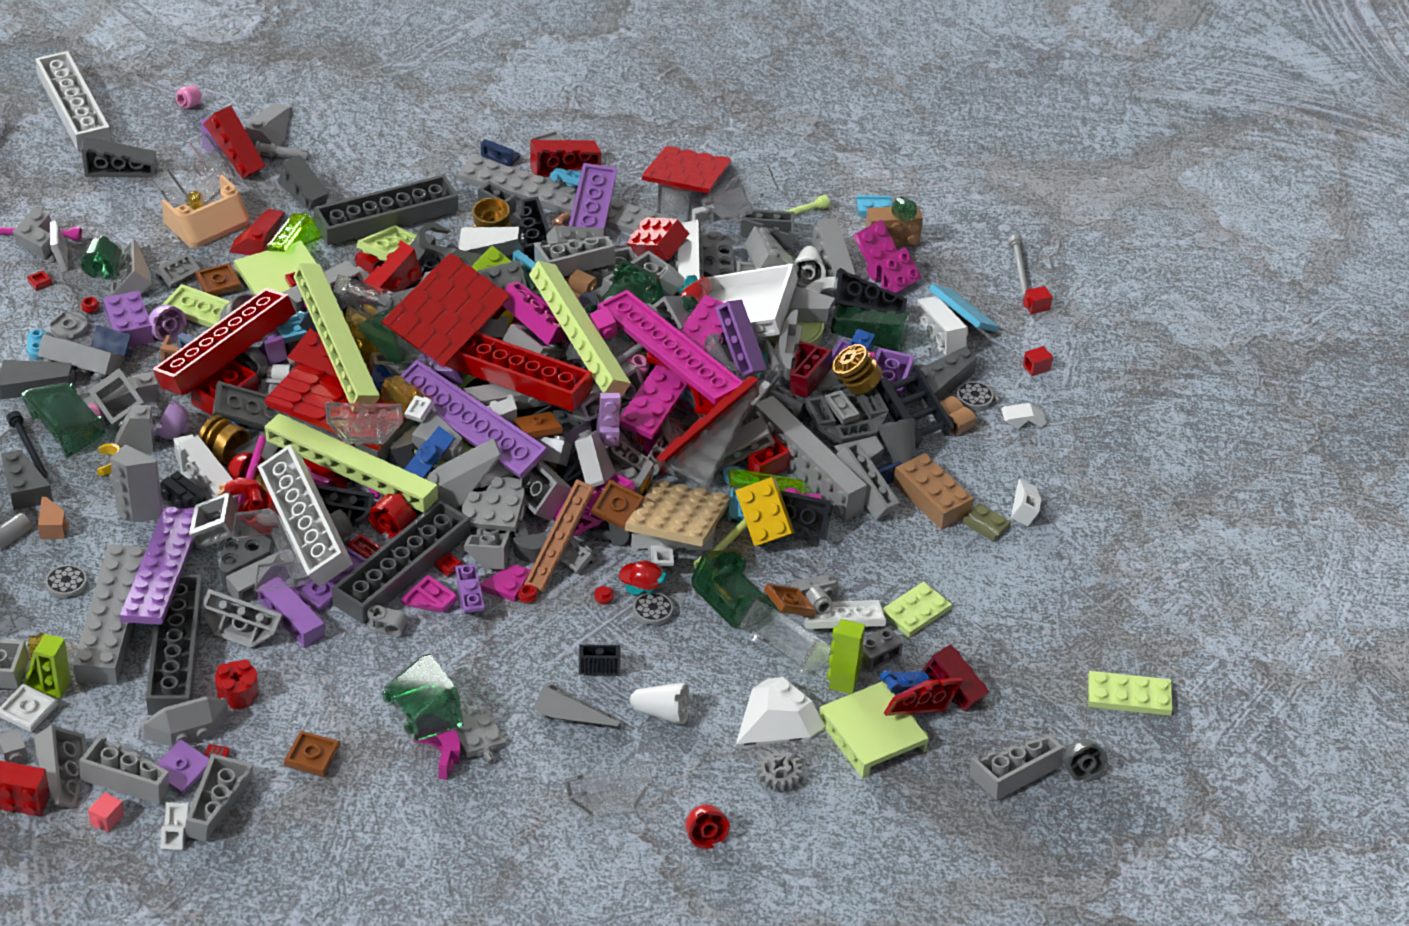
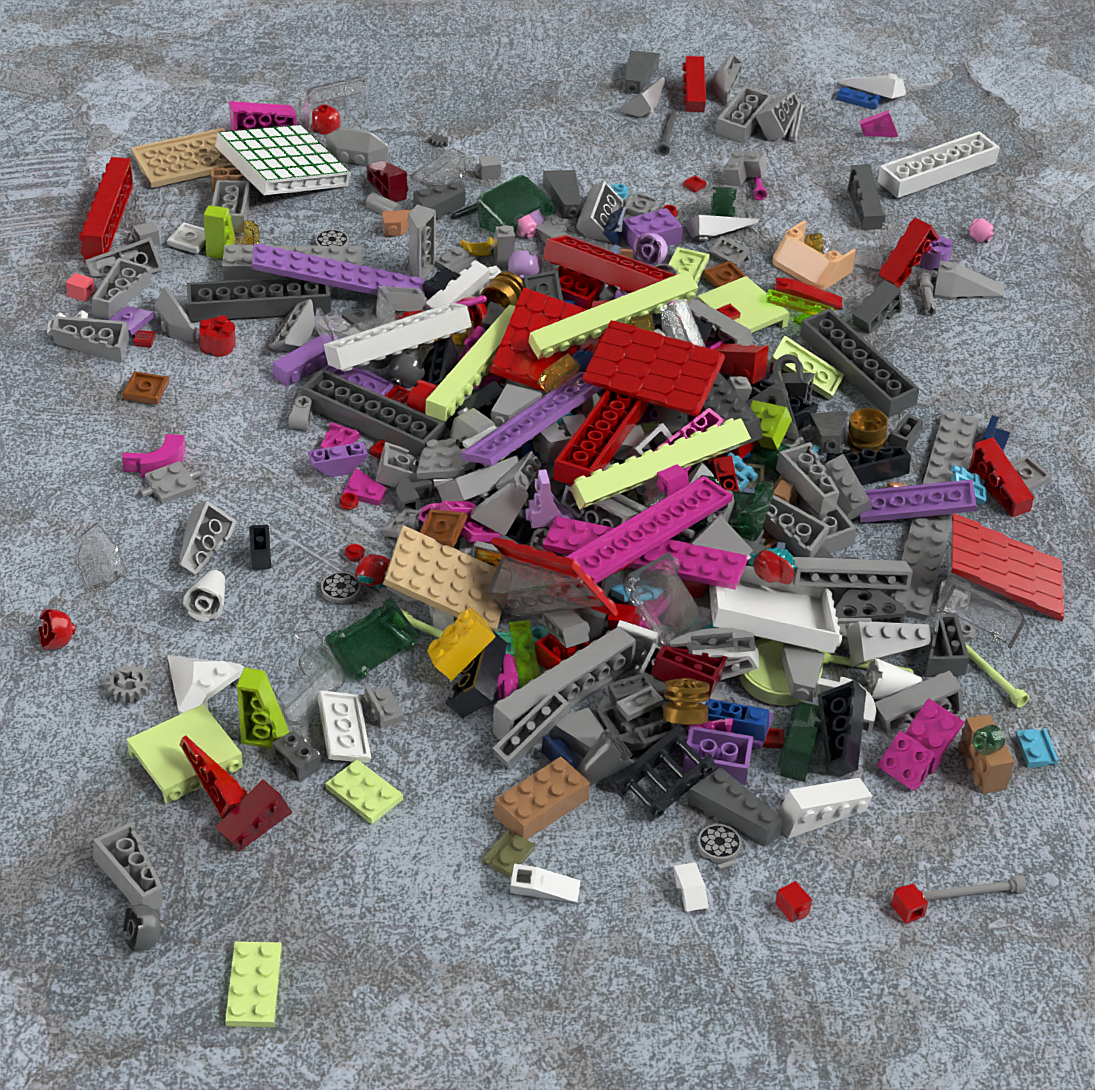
camera: 85 degrees right, 0 degrees up
white plate [50,221,68,272] -> none
light grey window [88,368,146,431] -> none
red arm [217,478,264,509] -> none
clear wedge [325,403,403,444] -> none
clear green windscreen [382,654,463,741] -> none
white bracket [404,396,437,423] -> none
blue piece [404,426,456,479] -> none
dark orange plate [514,412,562,438] -> none
nougat tile [524,479,595,594] -> none
red brick [626,217,690,260] -> none
light grey brick [656,264,685,296] -> none
clear green plate [681,295,699,312] -> none
medium lavender brick [715,299,767,378] -> none
dark orange plate [764,584,816,617] -> none
light grey brick [806,586,832,615] -> none
blue plate [880,670,930,693] -> none
medium azure tile [929,284,1000,332] -> none
medium nougat brick [940,396,976,435] -> none

